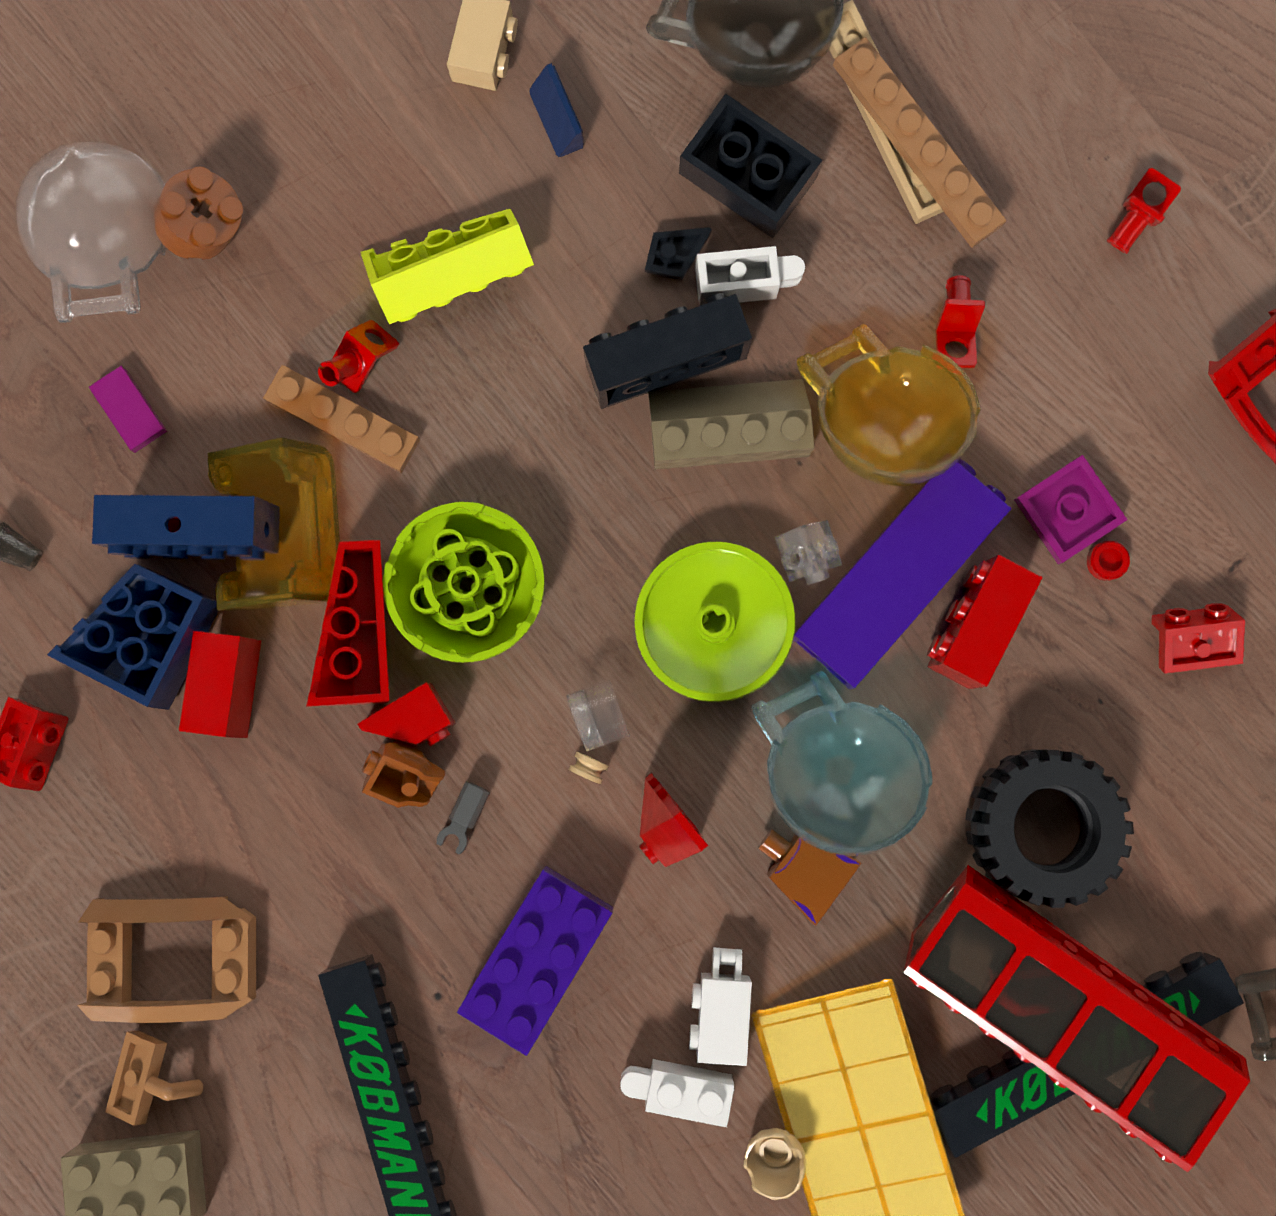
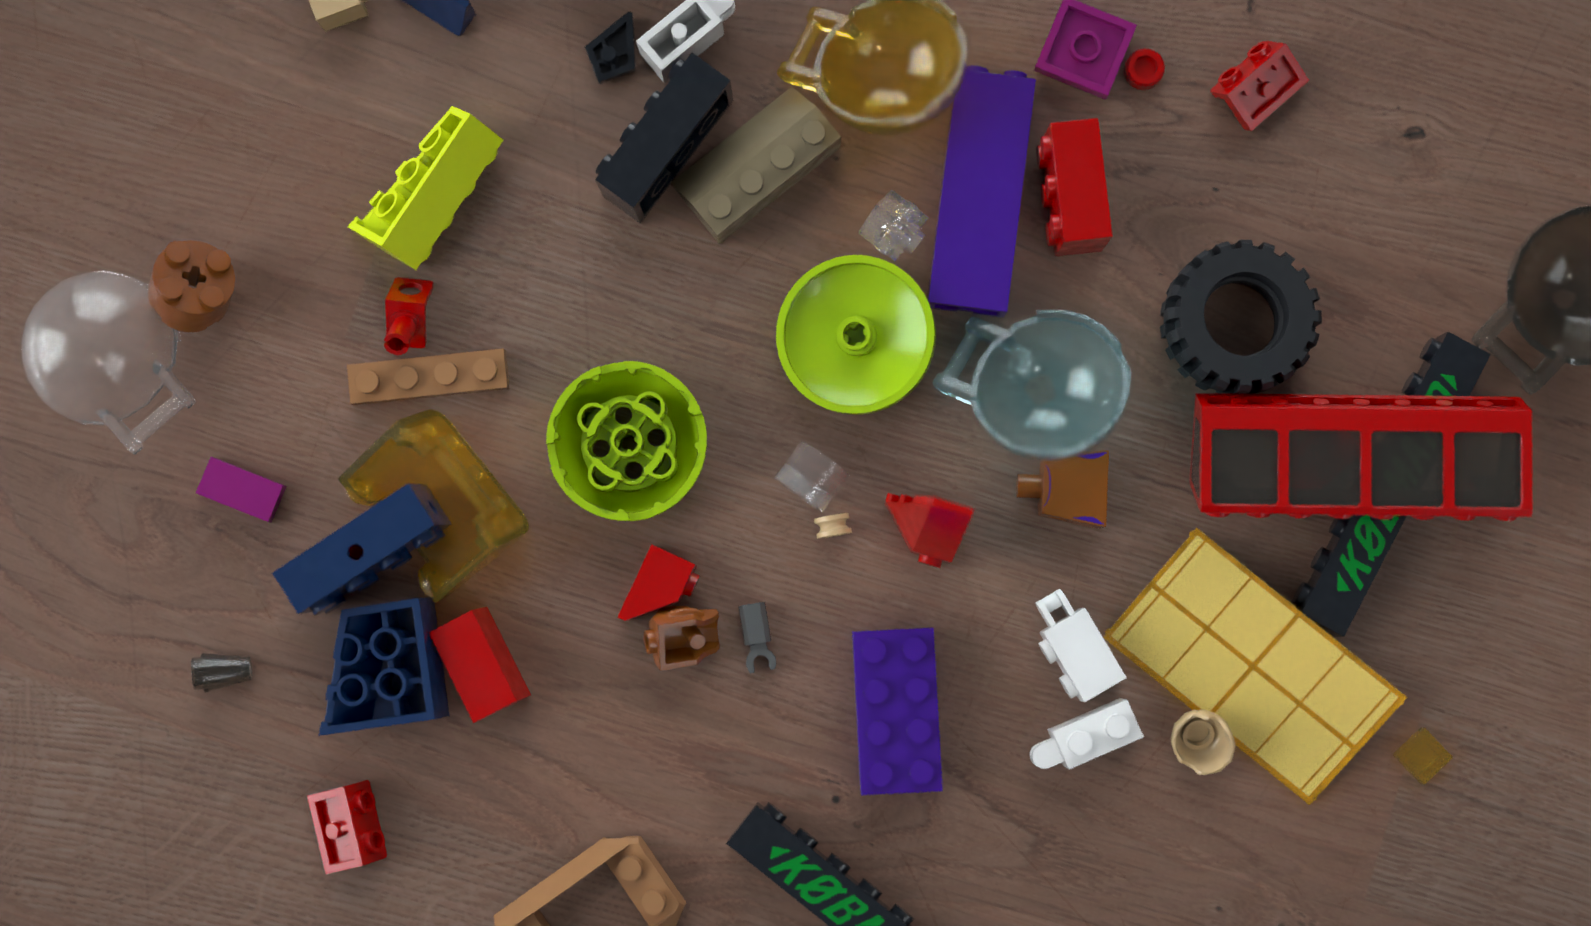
camera: 30 degrees left, 0 degrees up
red wedge [306,540,389,707] -> none

